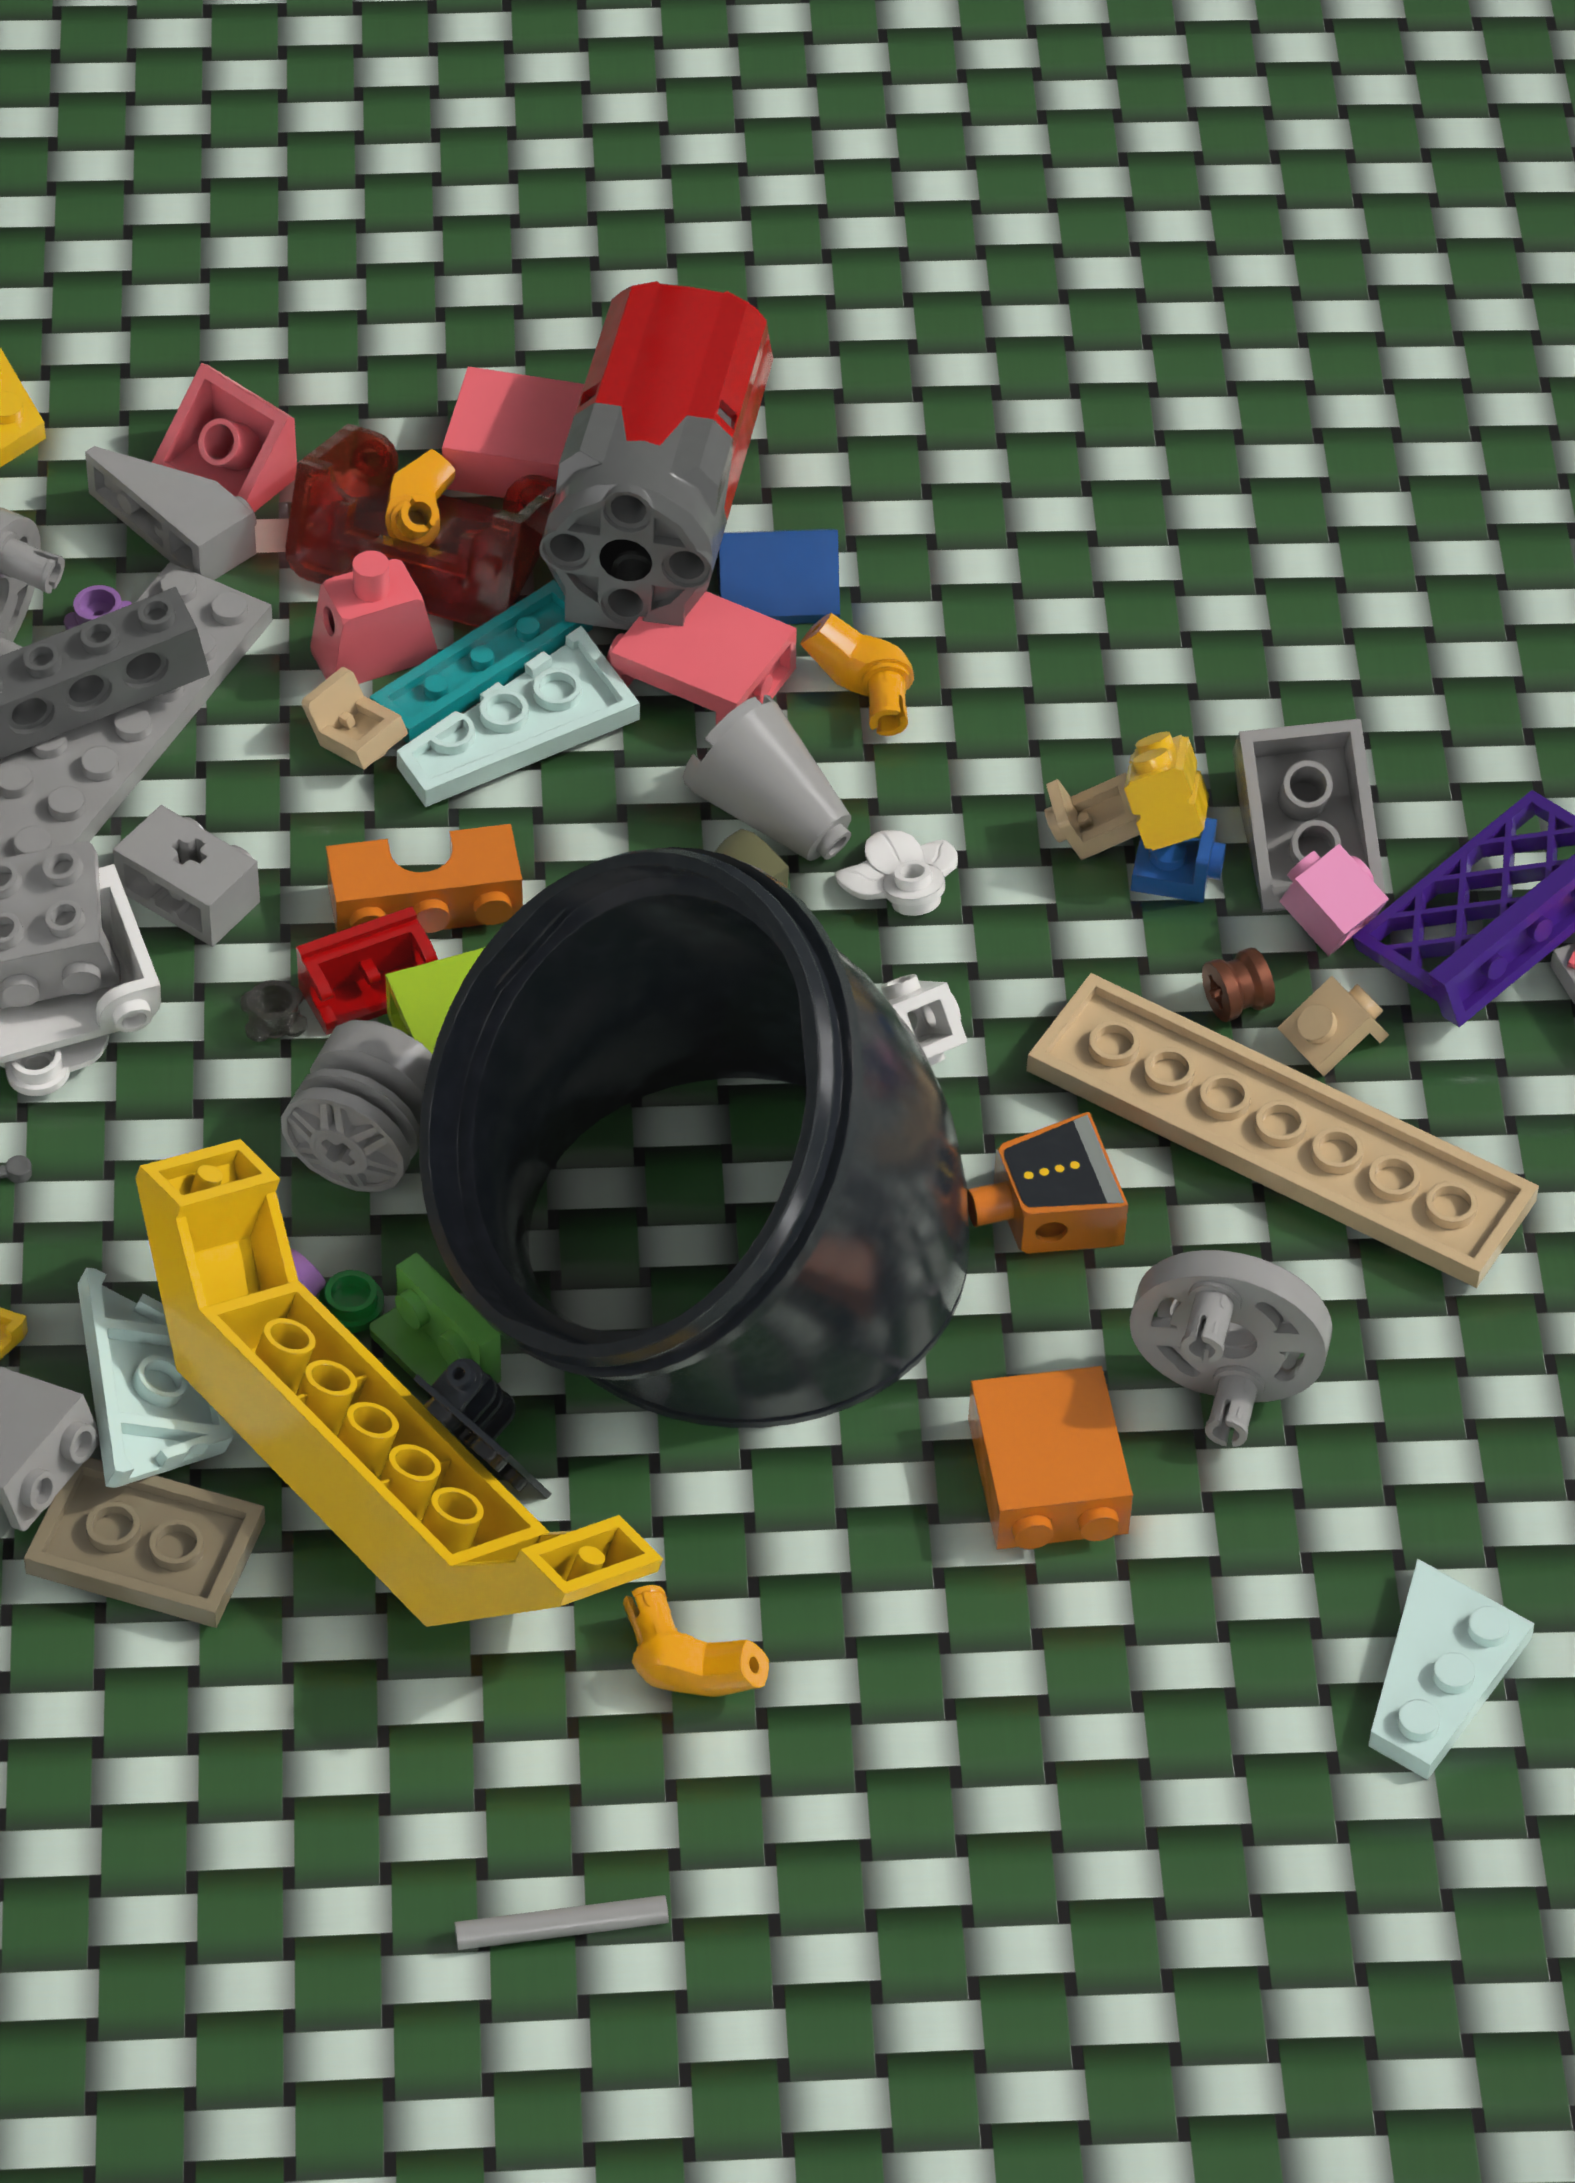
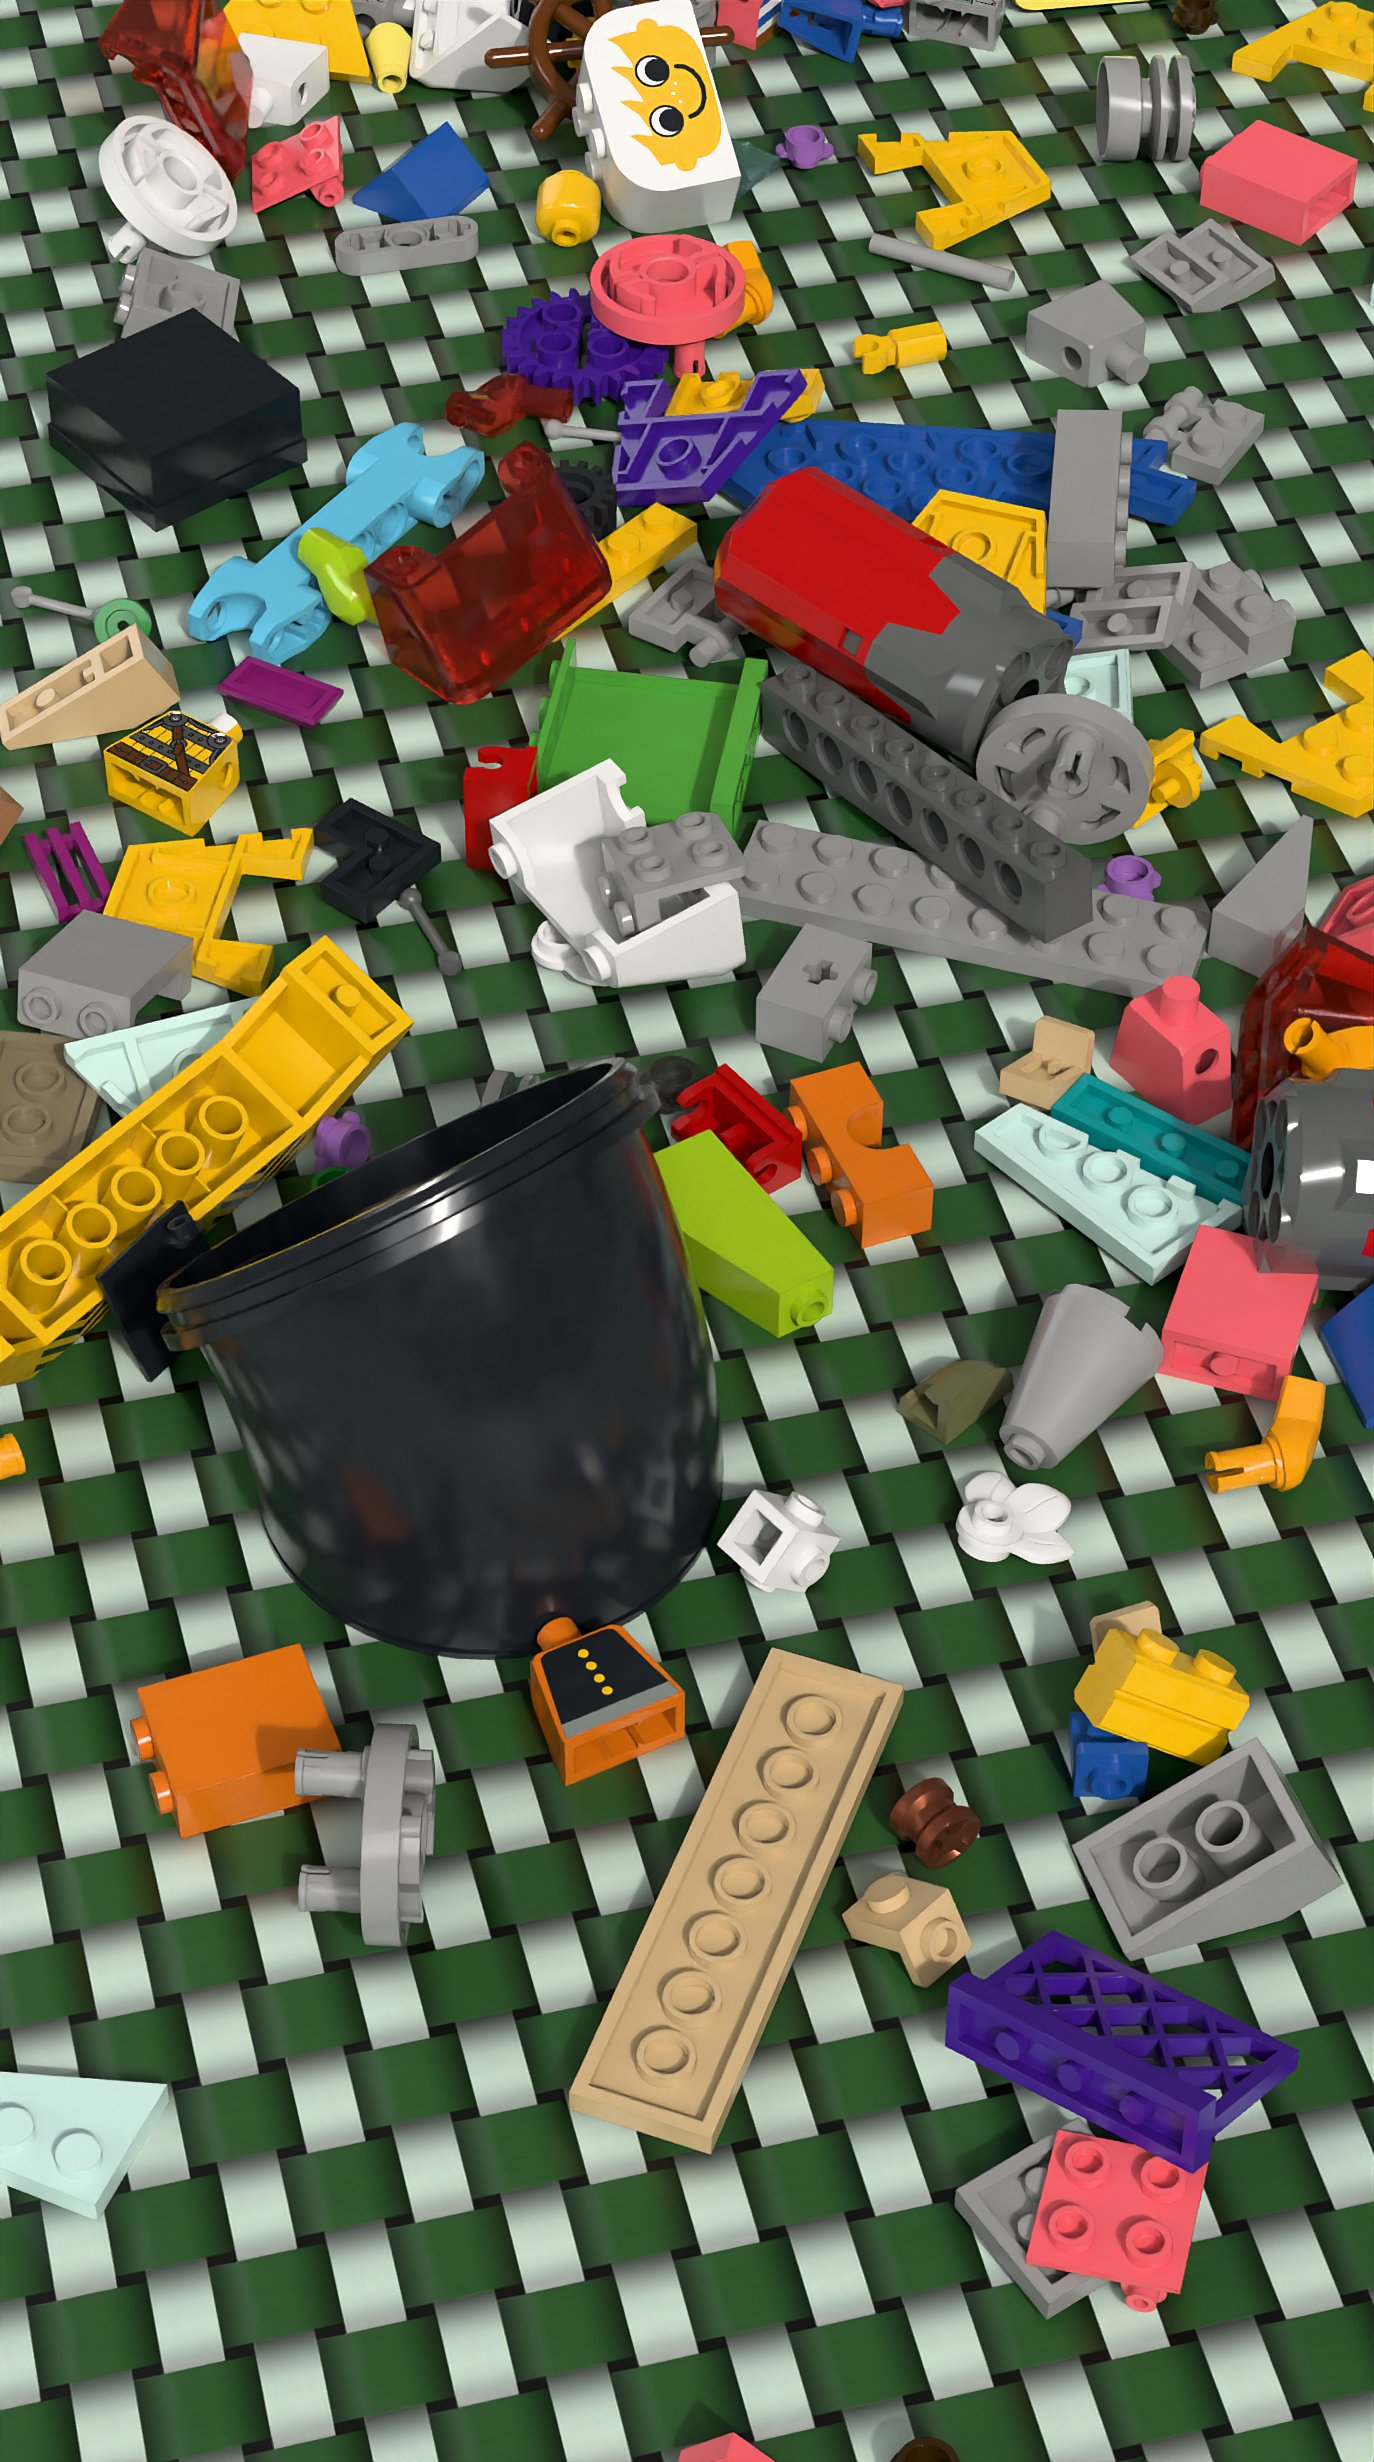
camera: 80 degrees right, 5 degrees down
bright pink brick [1279,844,1389,957] -> none

